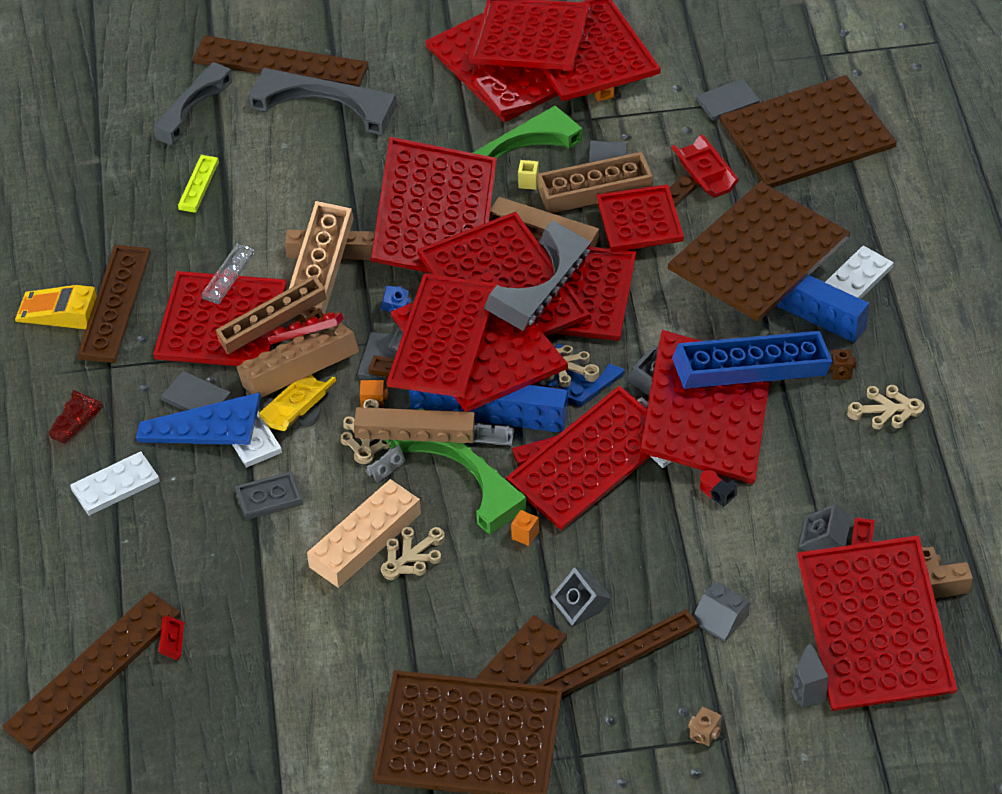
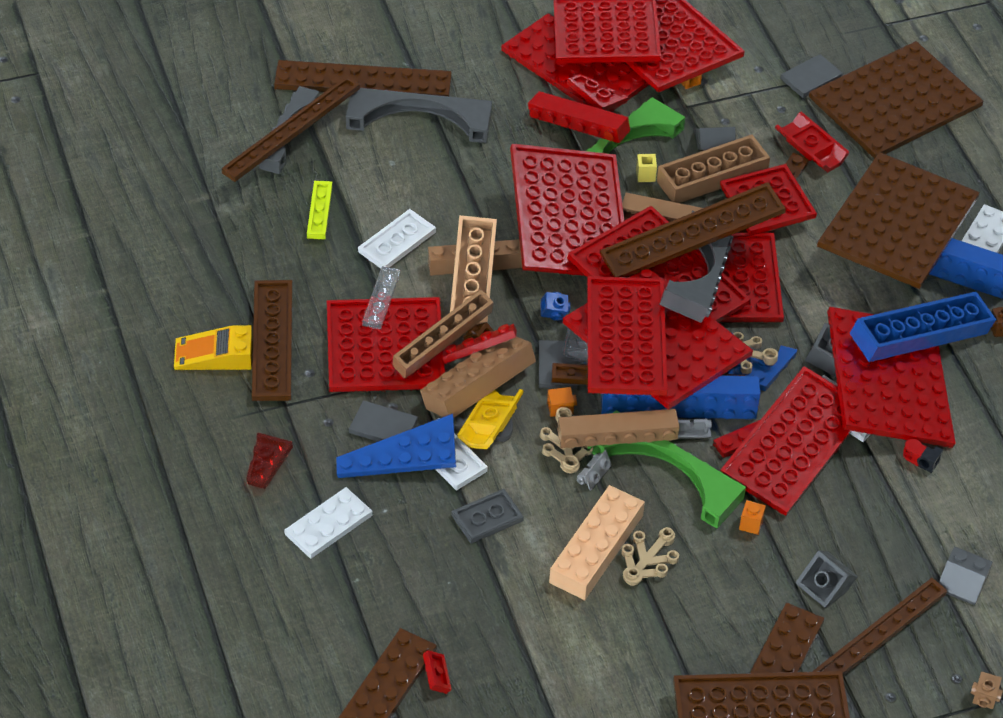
camera: 15 degrees left, 0 degrees up
none -> reddish brown plate [222,76,360,182]
none -> white plate [358,209,436,271]
none -> red brick [528,91,630,143]
none -> reddish brown plate [600,182,785,278]

